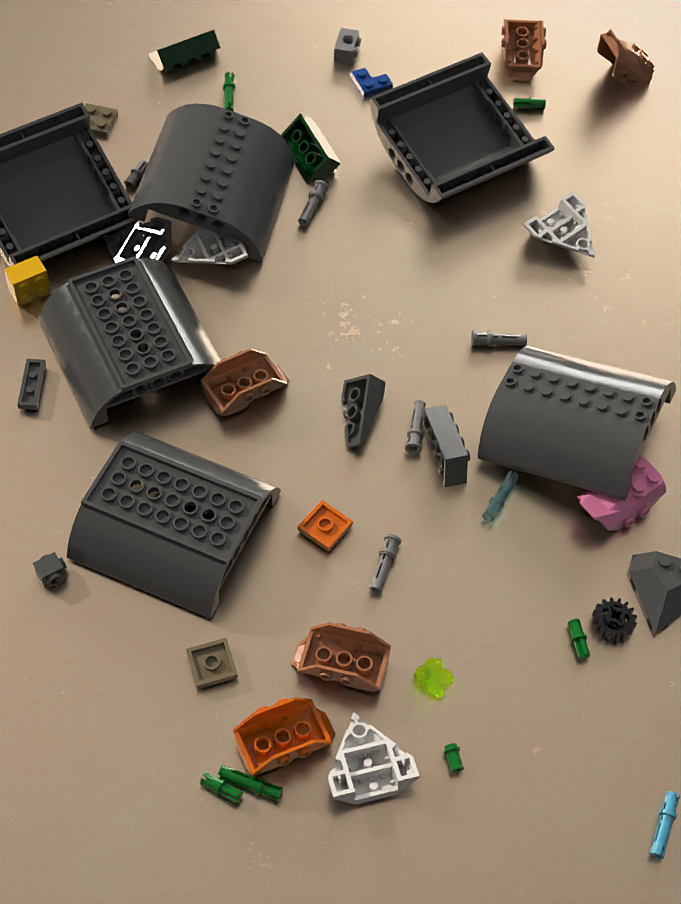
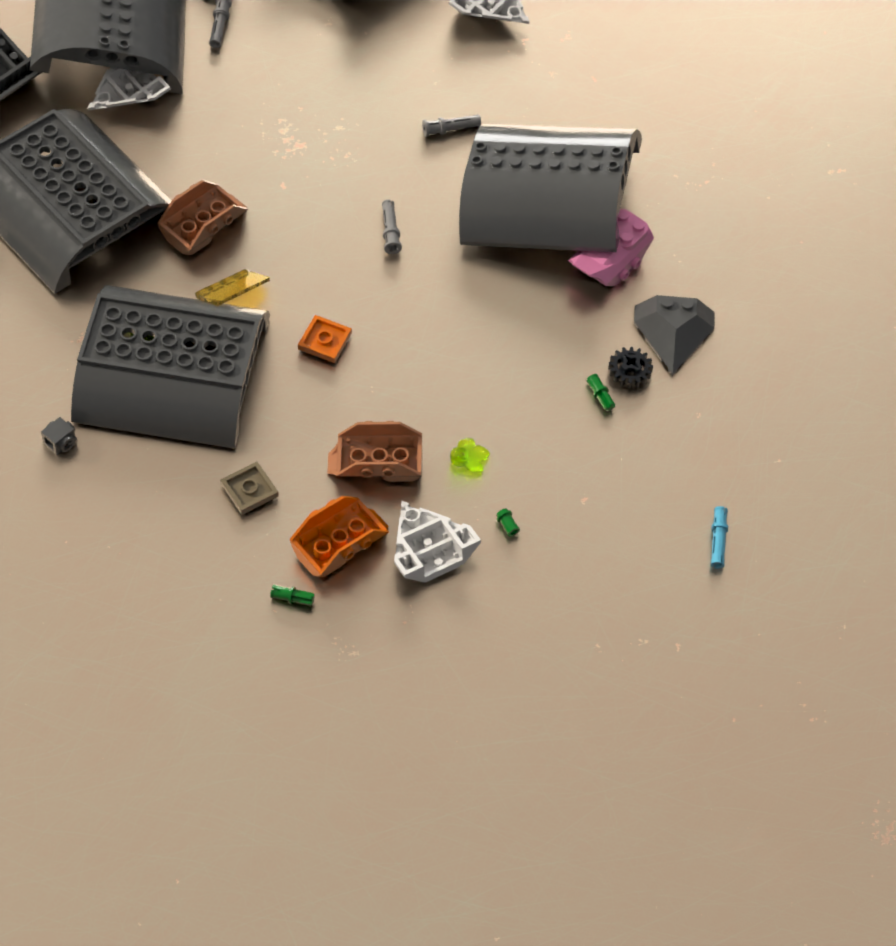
camera: 15 degrees left, 0 degrees up
dark grey wedge [102,217,172,263] -> none
light grey axle [124,160,148,189] -> none
green pin [217,765,284,801] -> none
dark grey wedge [341,374,386,448] -> none
light grey pin [369,534,402,594] -> none
wedge [424,405,470,487] -> none
clear light blue pin [482,471,519,522] -> none
none -> clear yellow windscreen [195,269,270,306]

